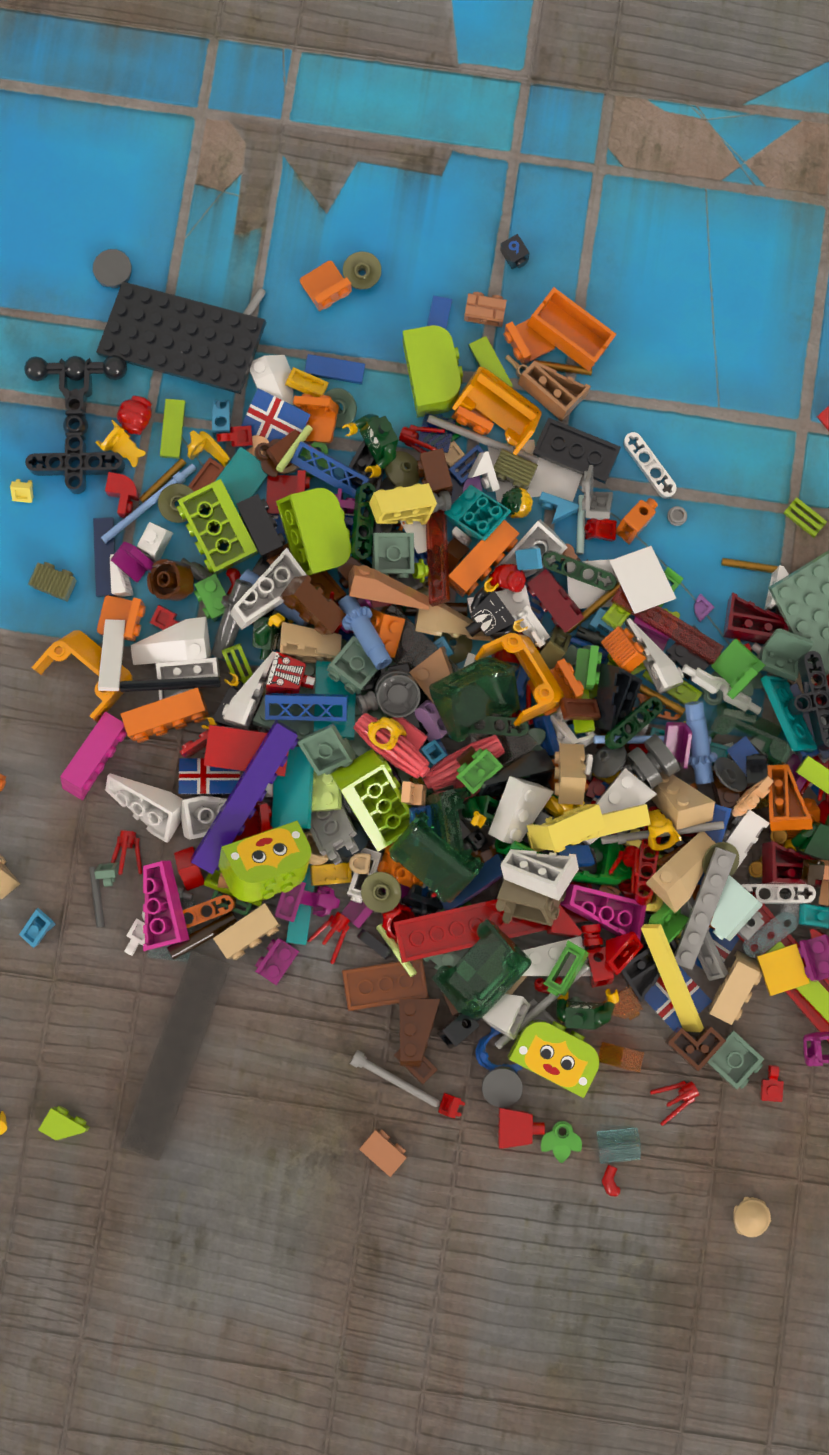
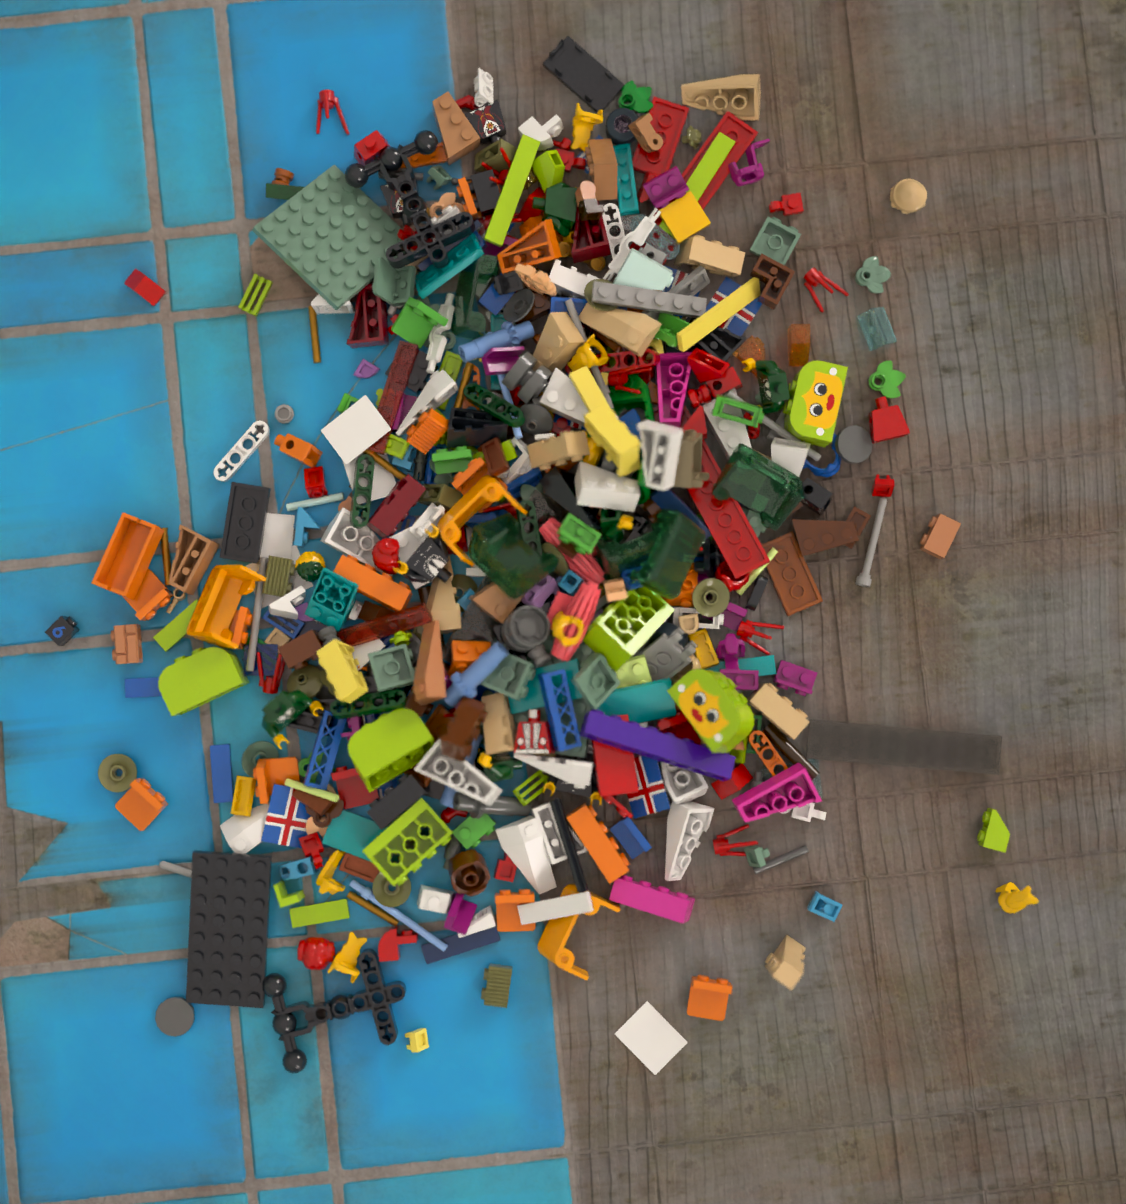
camera: 105 degrees left, 5 degrees up
dark azure slope [515,546,543,570] -> none
light grey bracket [582,465,613,520] -> none
red arm [602,1164,620,1197] -> none
none -> lime panel [273,880,305,908]
none -> olive dish [541,542,568,577]
none -> white piece [603,208,662,281]
none -> blue panel [610,816,652,859]
none -> sand green plate [855,256,891,294]

